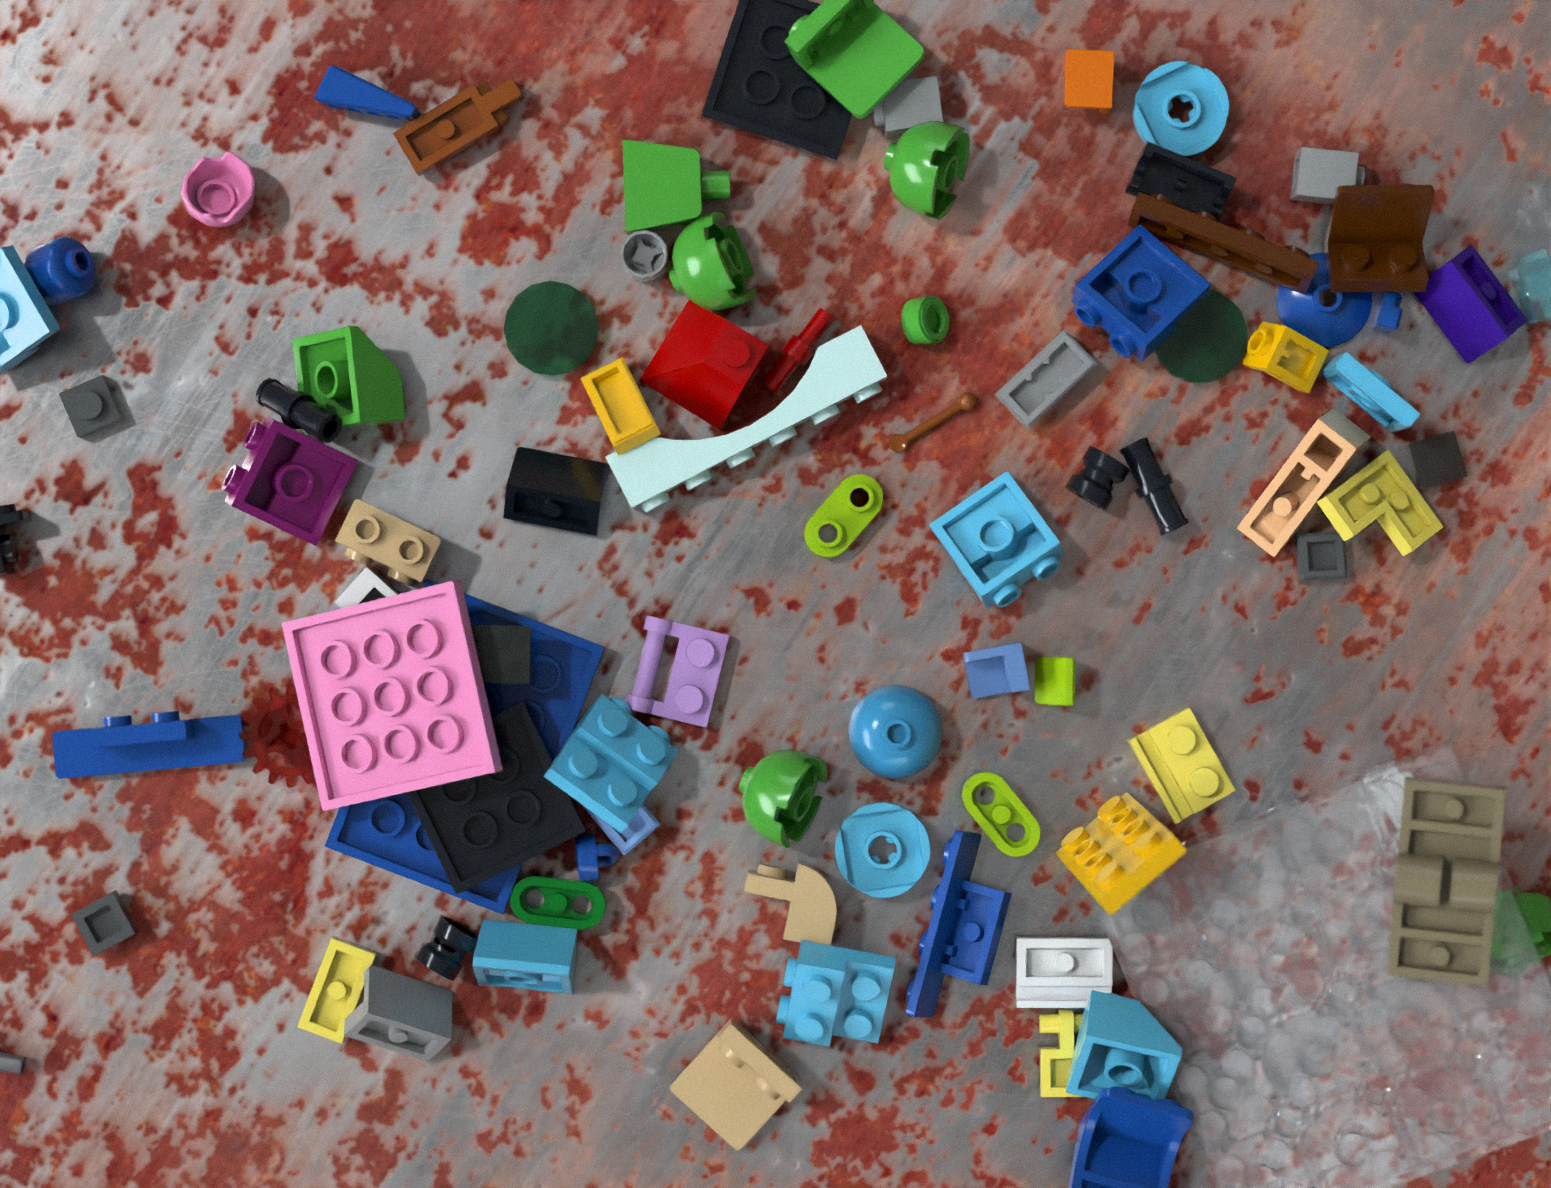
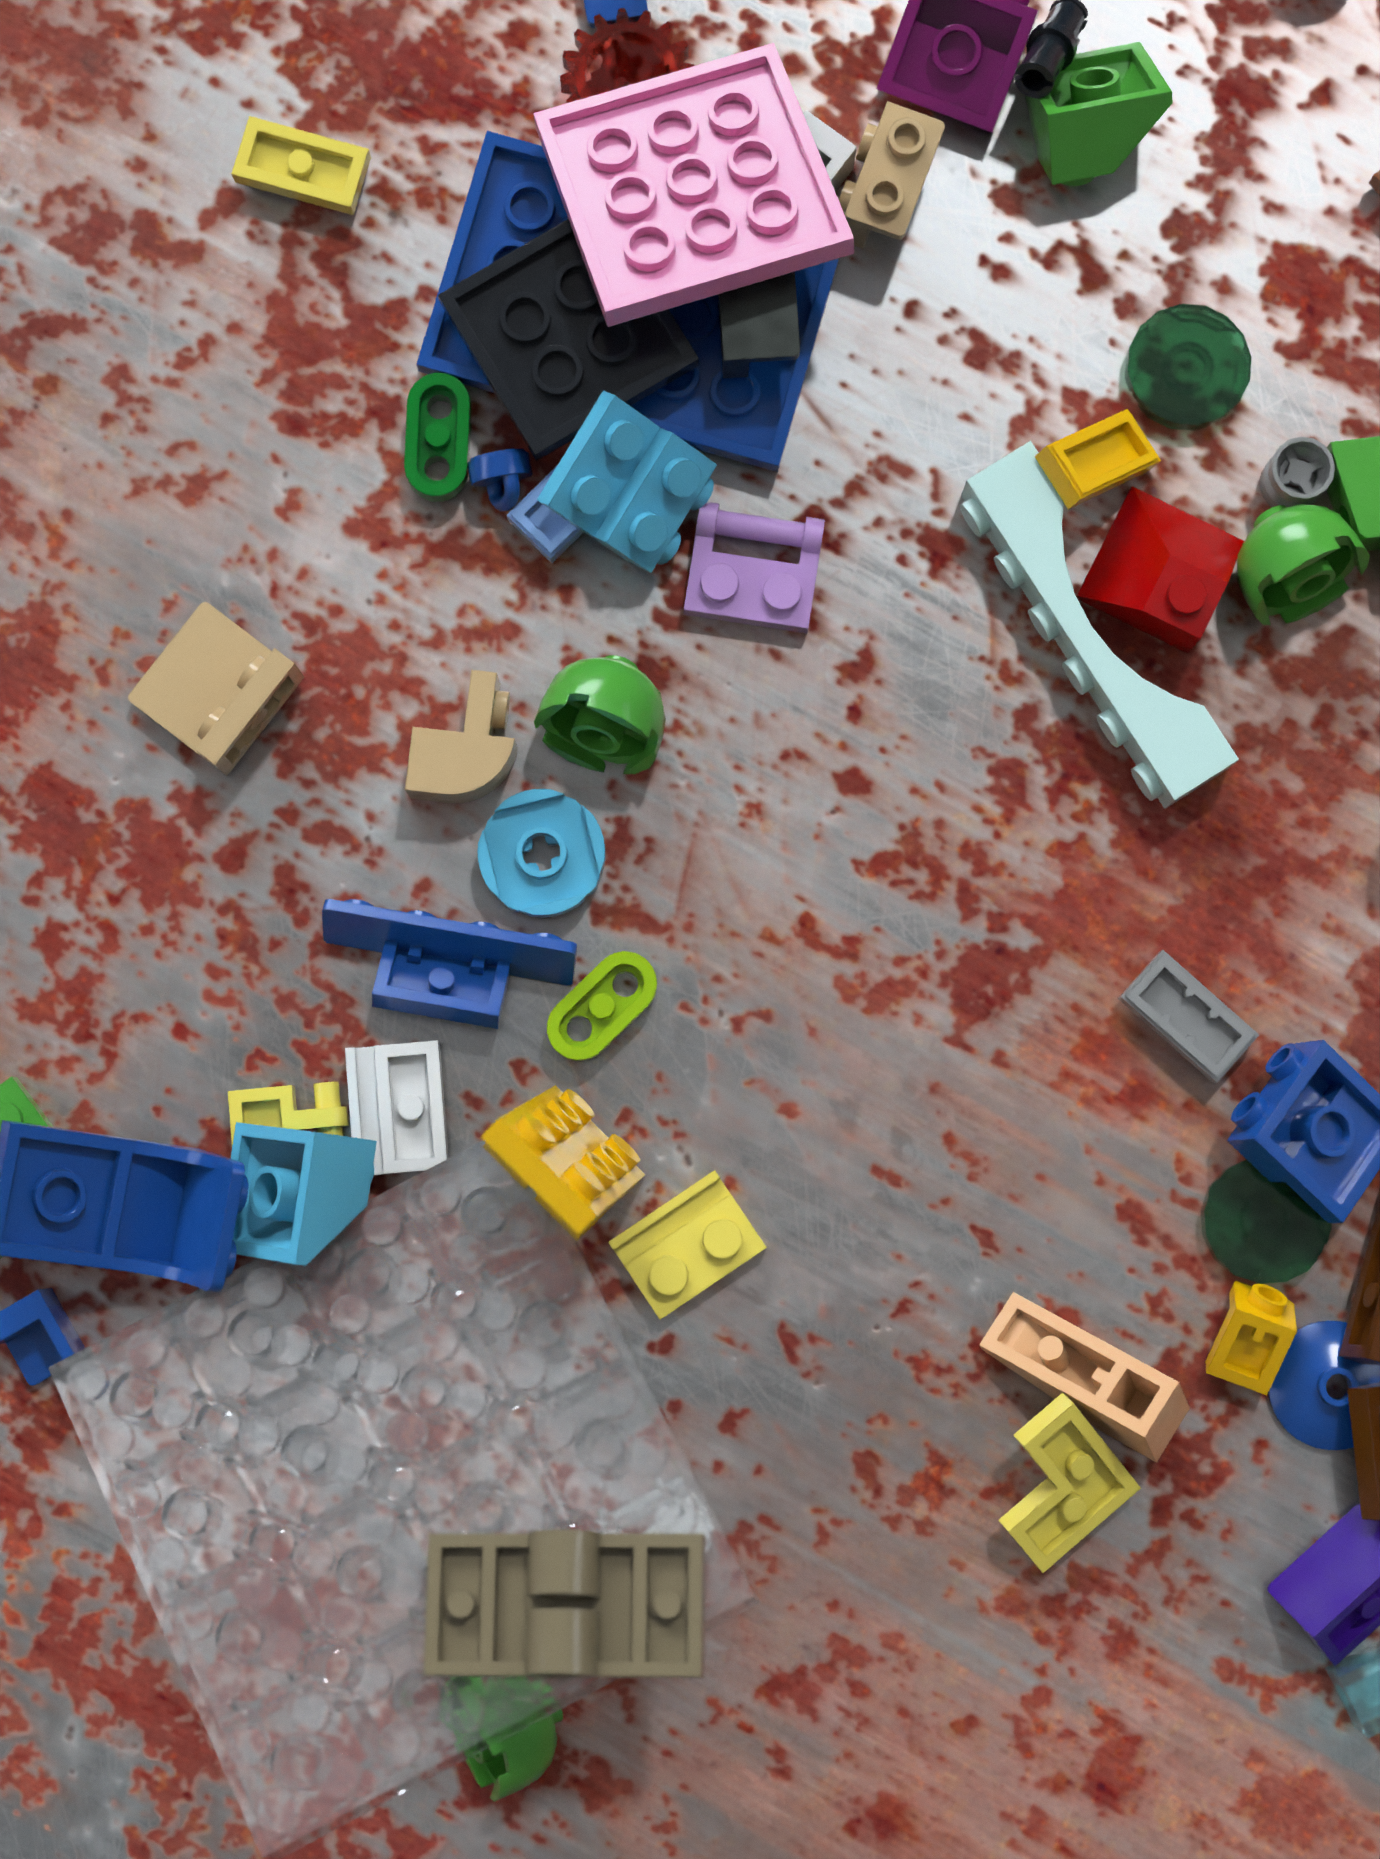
camera: 85 degrees right, 5 degrees down
light grey panel [344,965,452,1062] -> none
black wheel [414,915,478,981] -> none
medium azure slope [472,919,578,994] -> none
black panel [503,447,610,536] -> none
red bar [762,308,835,394] -> none
medium azure plate [776,940,896,1047] -> none
lime plate [804,474,883,558] -> none
dark azure cylinder [848,684,943,779] -> none
dark orange hinge [889,392,977,453] -> none
bright green tile [901,296,949,345] -> none
medium azure plate [929,471,1066,609] -> none
medium blue panel [962,642,1030,699] -> none
lime slope [1035,657,1075,705] -> none
black wheel [1065,446,1130,511] -> none
black pin [1120,437,1189,536] -> none
dark grey tile [1294,531,1348,581] -> none
medium azure plate [1320,352,1421,432] -> none
blue tile [1372,292,1405,334] -> none
clear smoke plate [1405,431,1467,490] -> none

